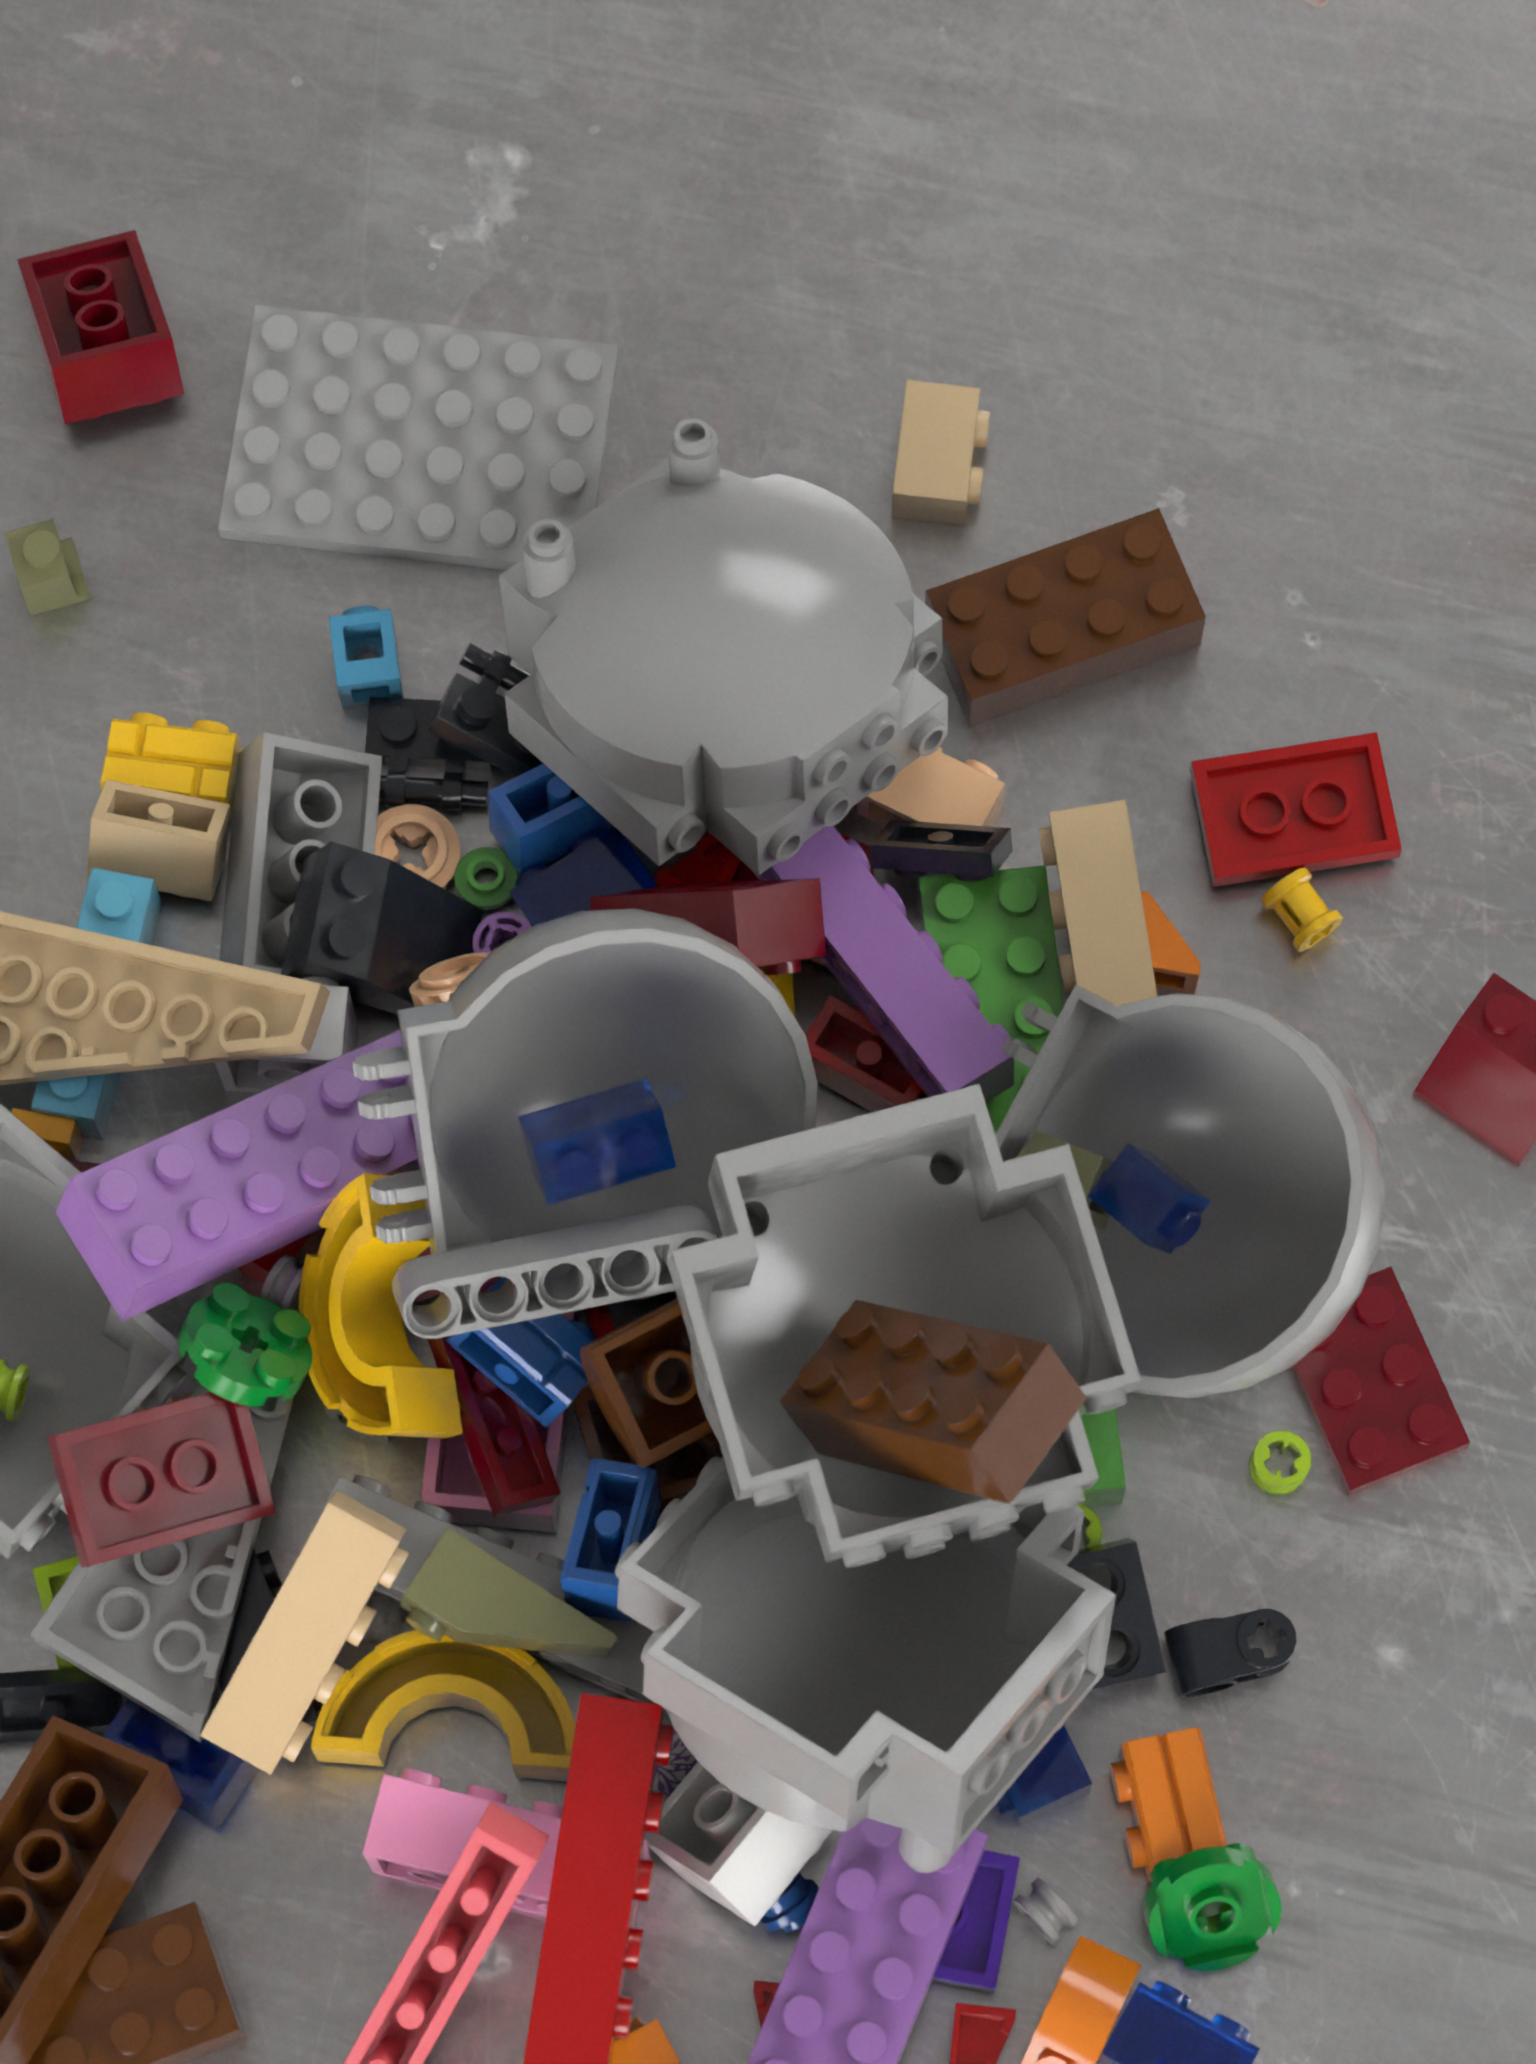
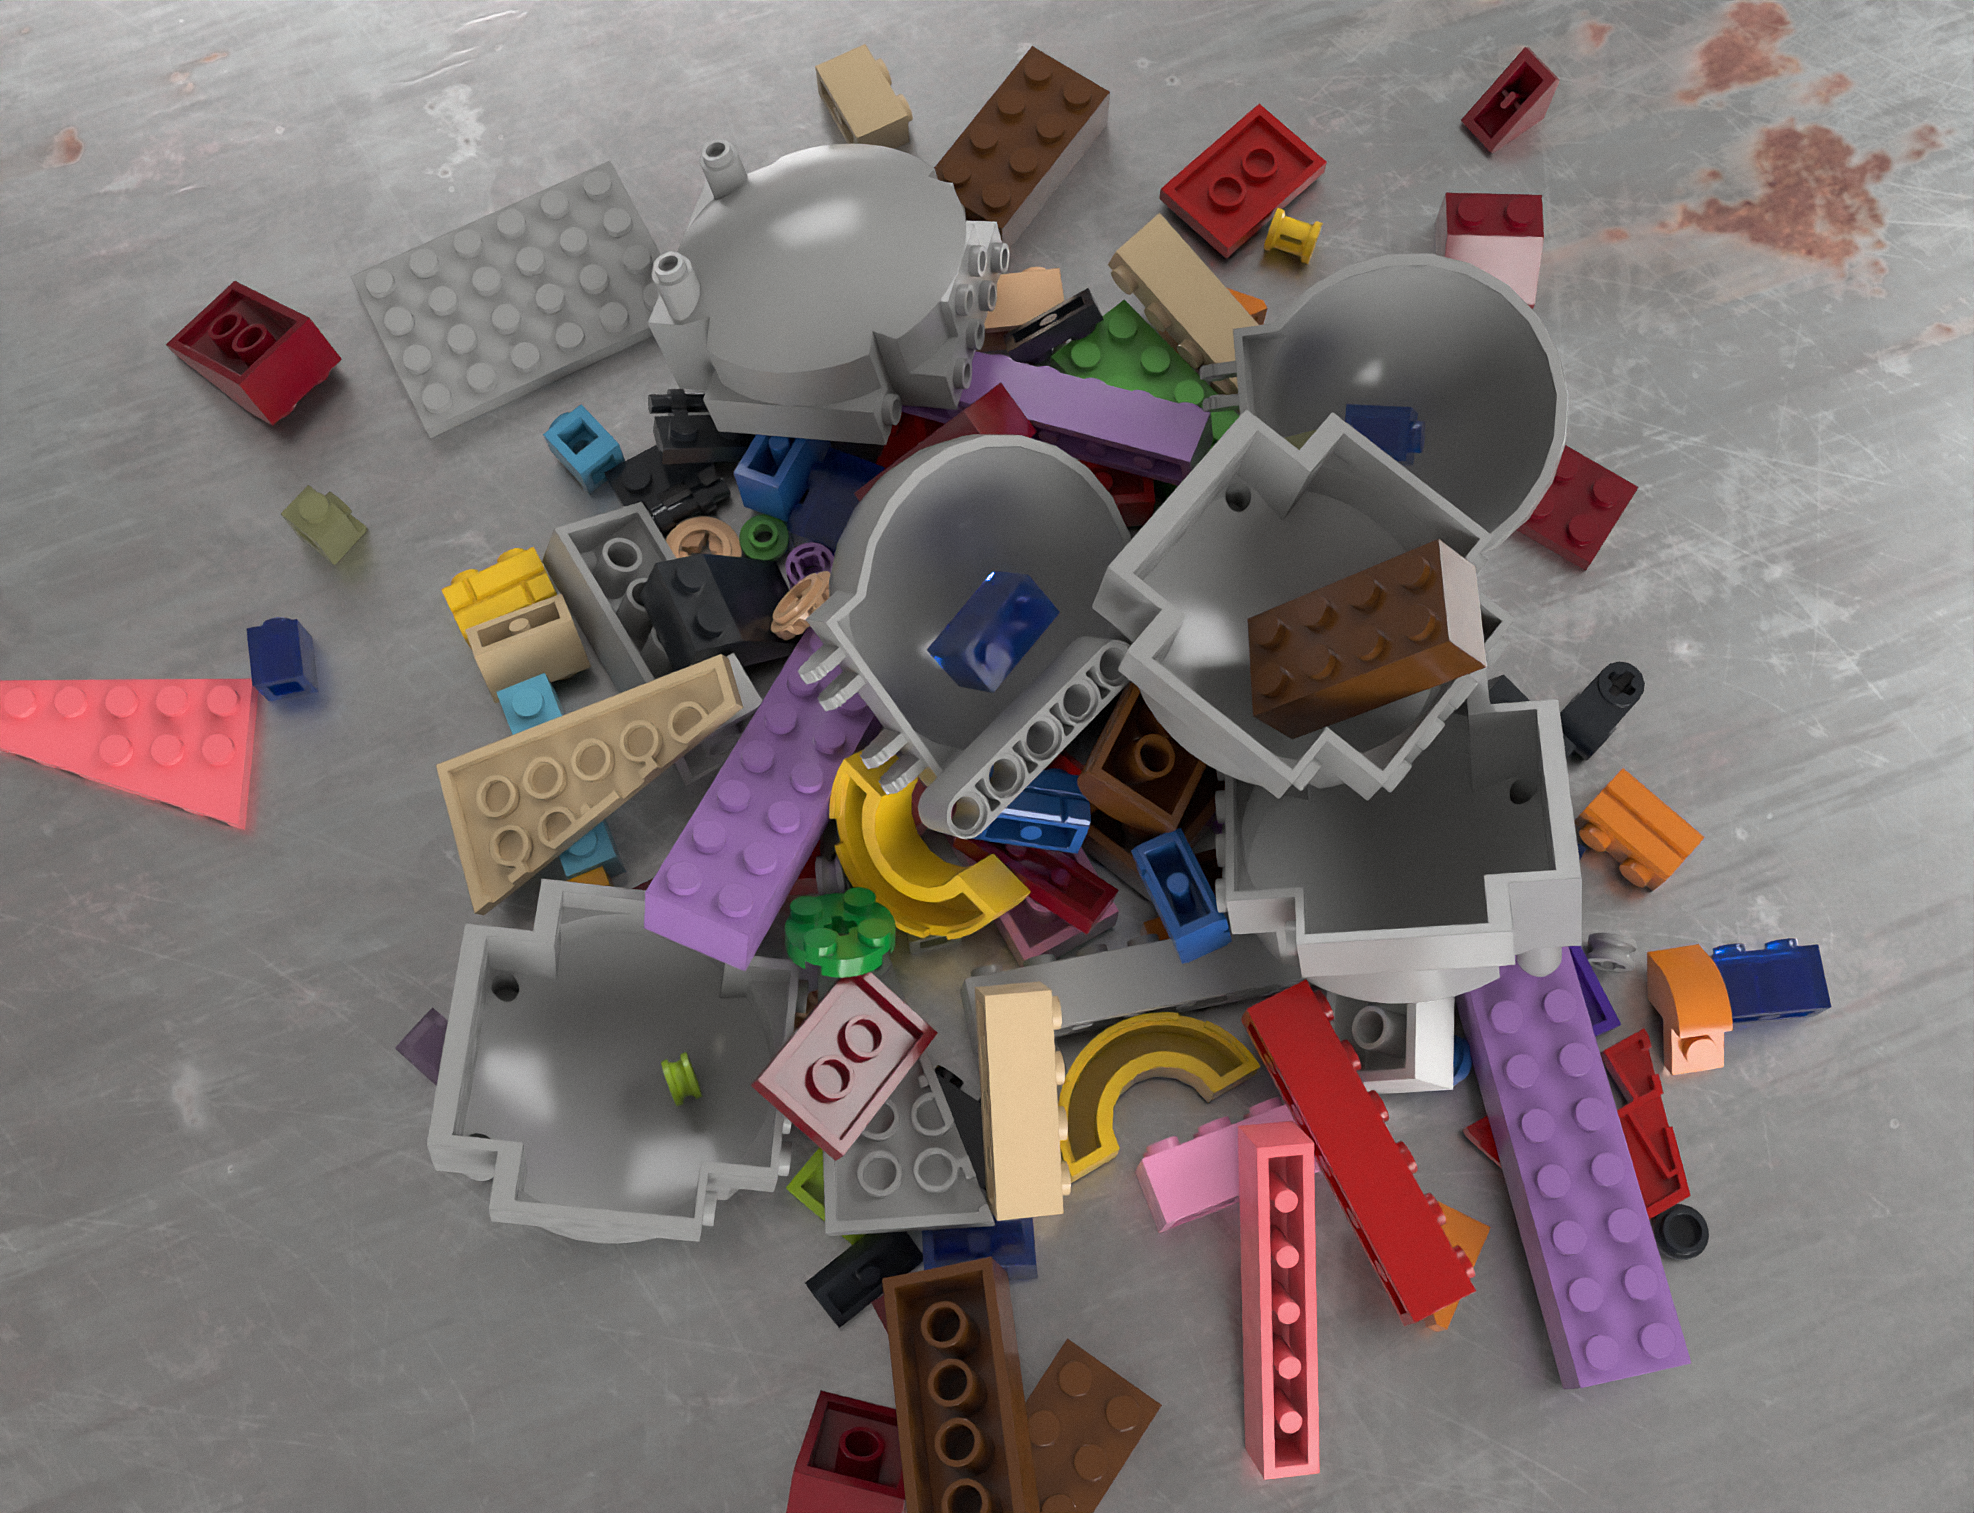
camera: 35 degrees left, 0 degrees up
olive slope [400,1527,619,1658] -> none
green plate [1144,1843,1282,1971] -> none
lime bush [1249,1430,1311,1495] -> none

